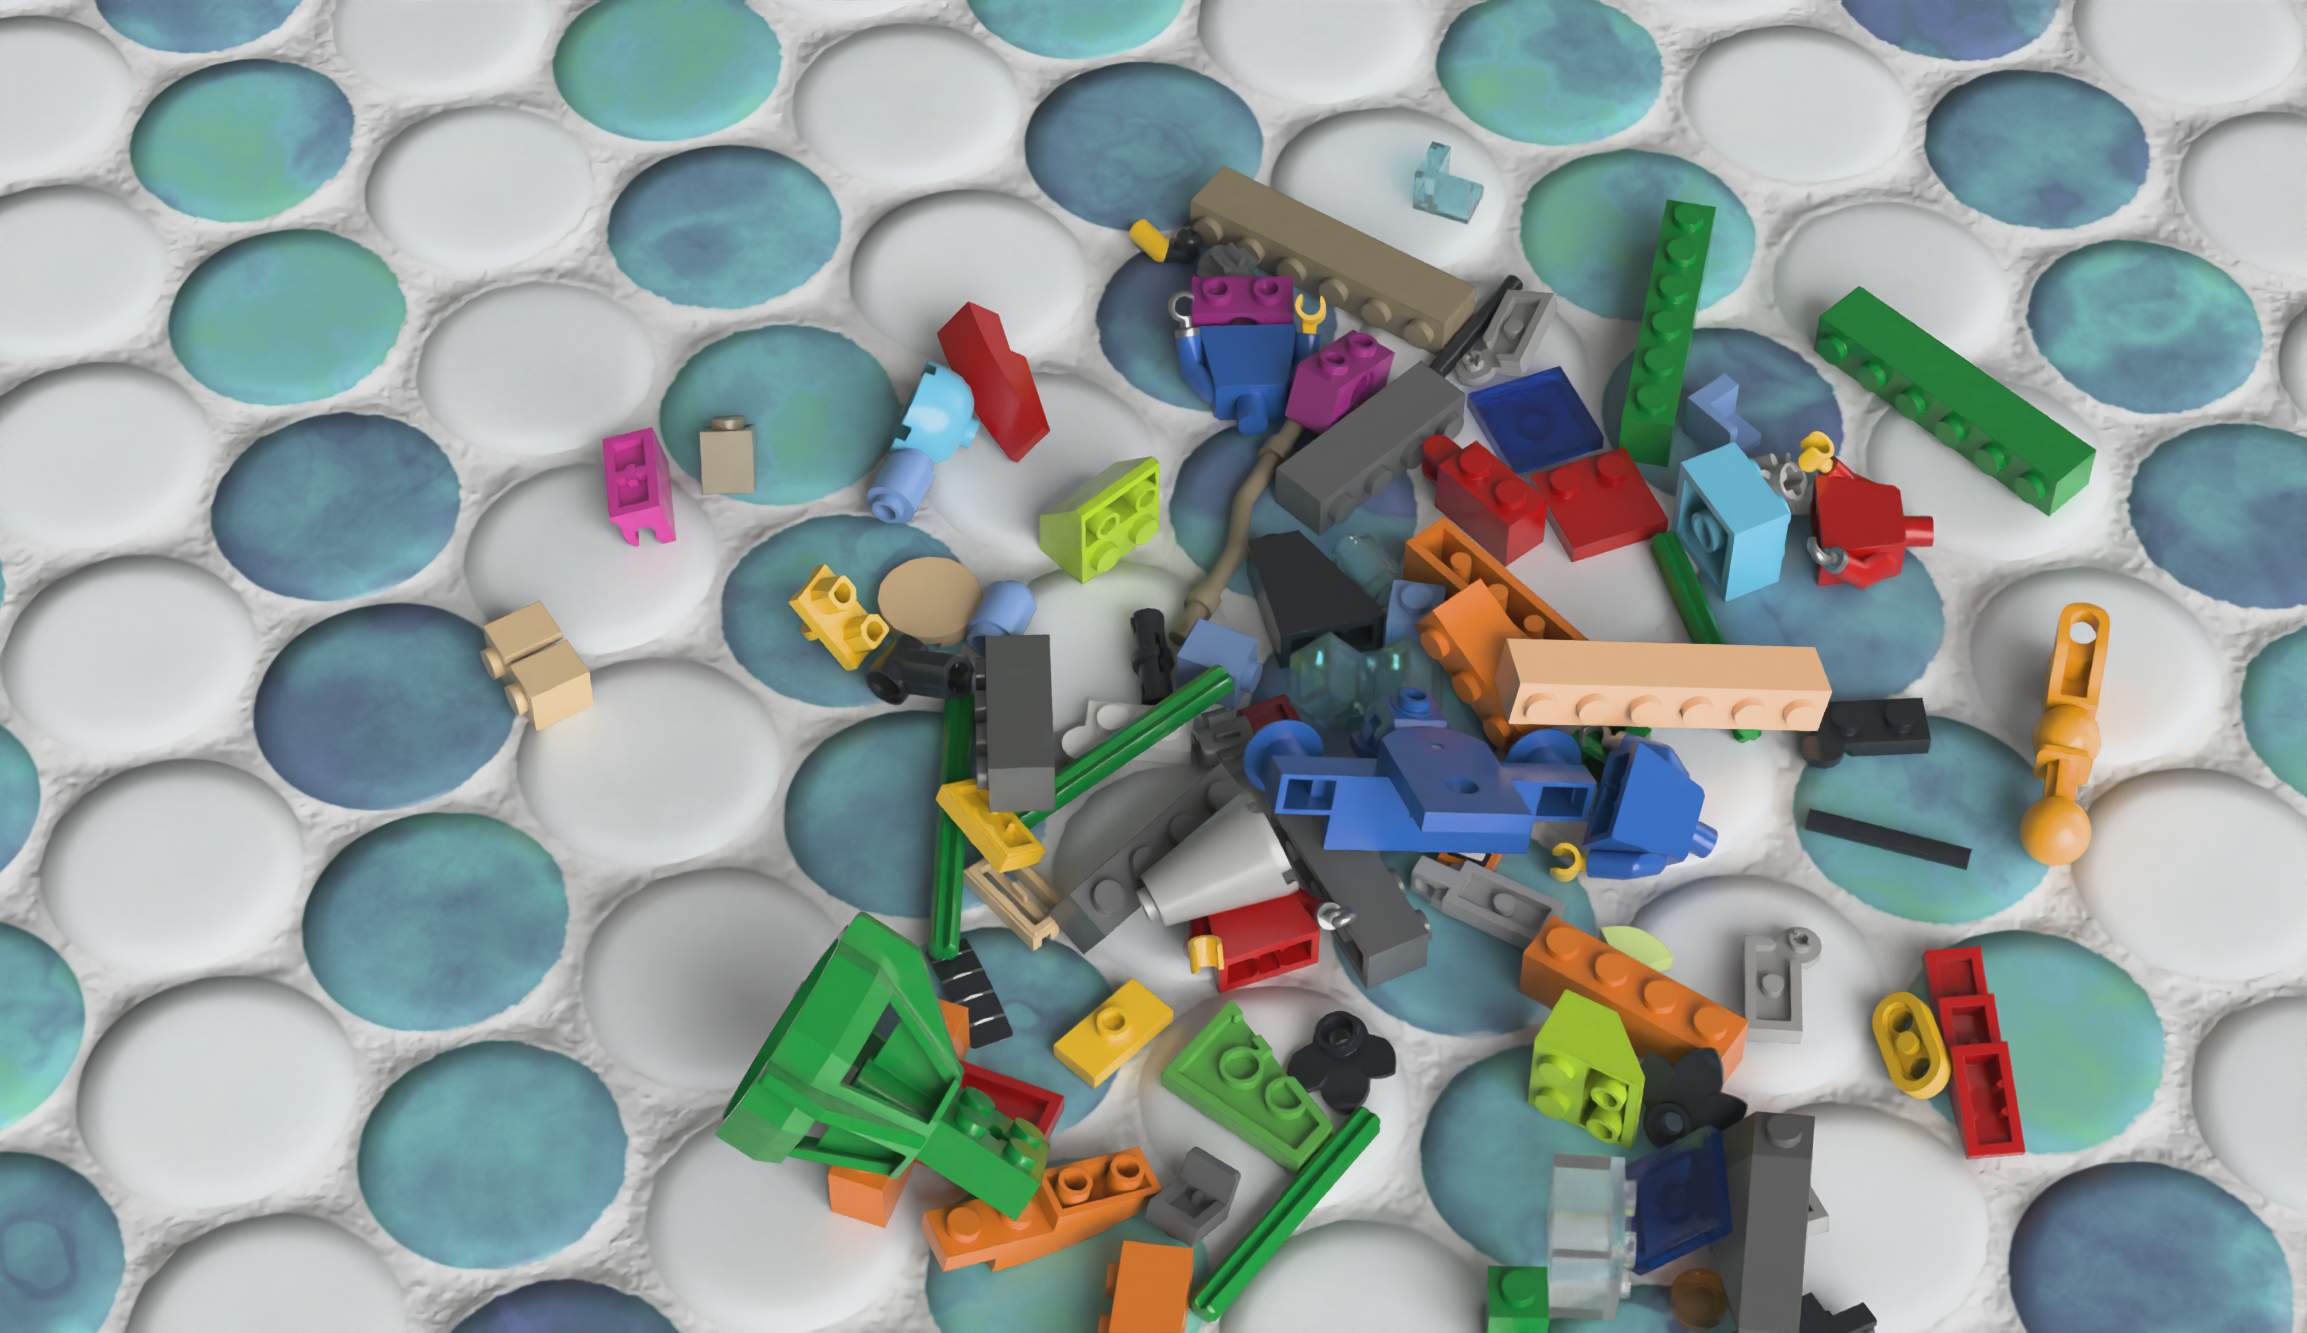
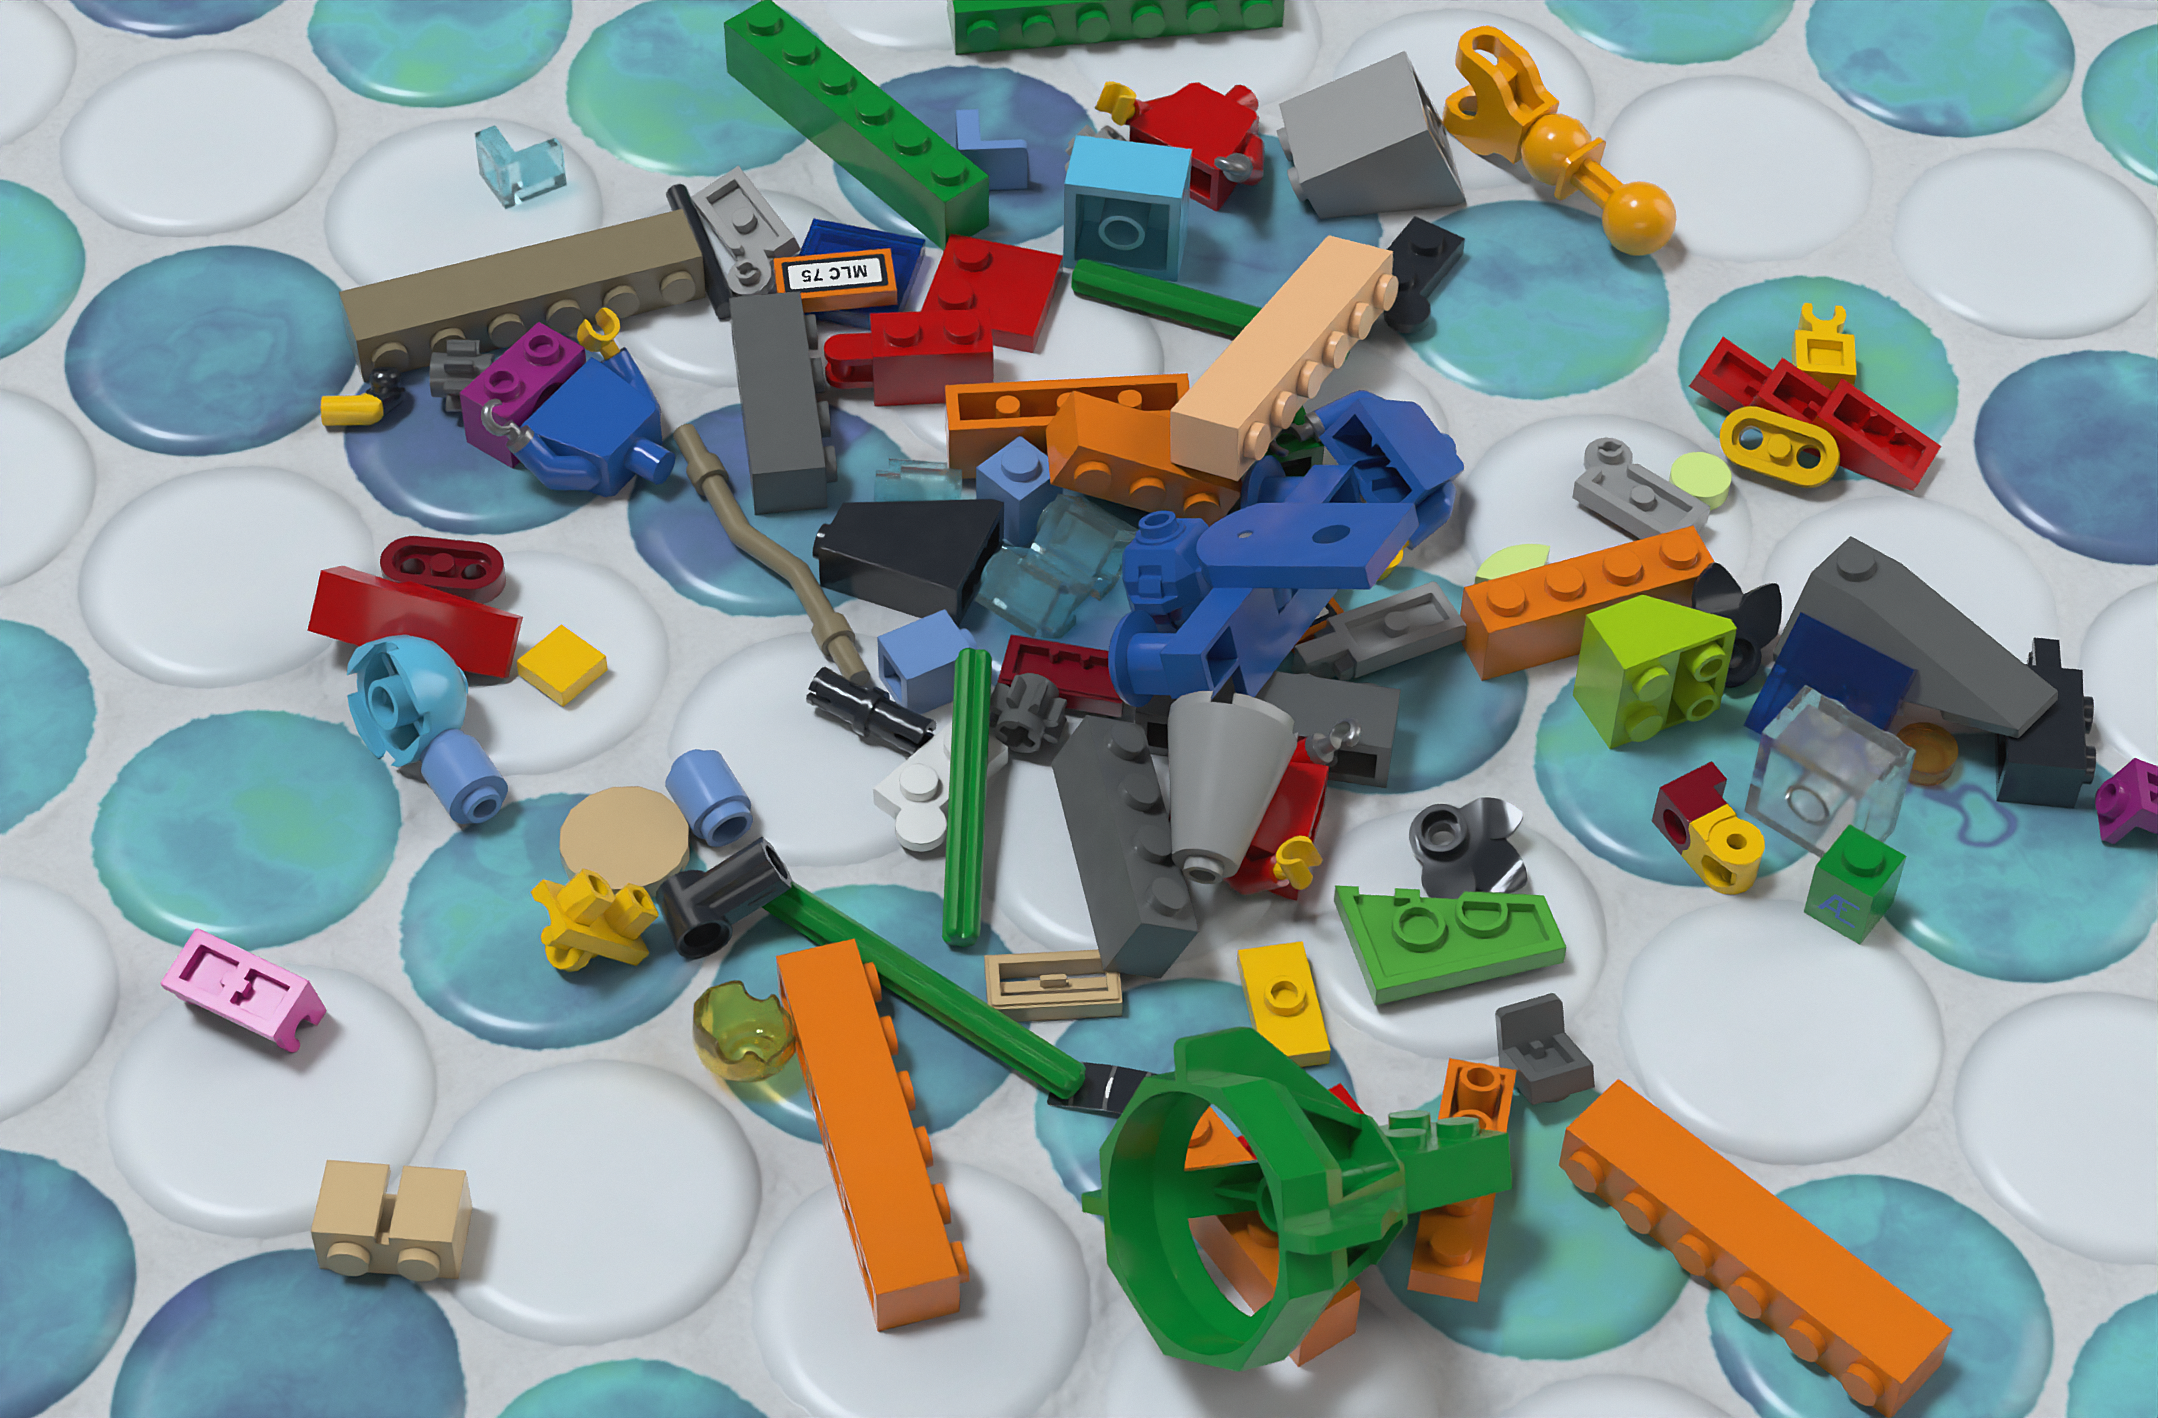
camera: 55 degrees left, 0 degrees up
slope [699,415,757,495] -> none
yellow plate [935,778,1046,873] -> none
dark grey brick [975,634,1056,812] -> none
lime slope [1039,456,1159,585] -> none
green axle [1190,1106,1381,1323] -> none
magenta brick [1285,330,1395,435] -> none
black bar [1805,808,1972,870] -> none
none -> dark red plate [380,536,506,604]
none -> yellow tile [517,624,608,707]
none -> clear yellow hair [692,980,796,1083]
none -> tile [773,248,897,313]
none -> orange brick [776,938,970,1332]
none -> light grey slope [1277,51,1466,219]
none -> leg [1651,761,1765,895]
none -> yellowish green tile [1669,452,1732,510]
none -> yellow plate [1791,303,1857,391]

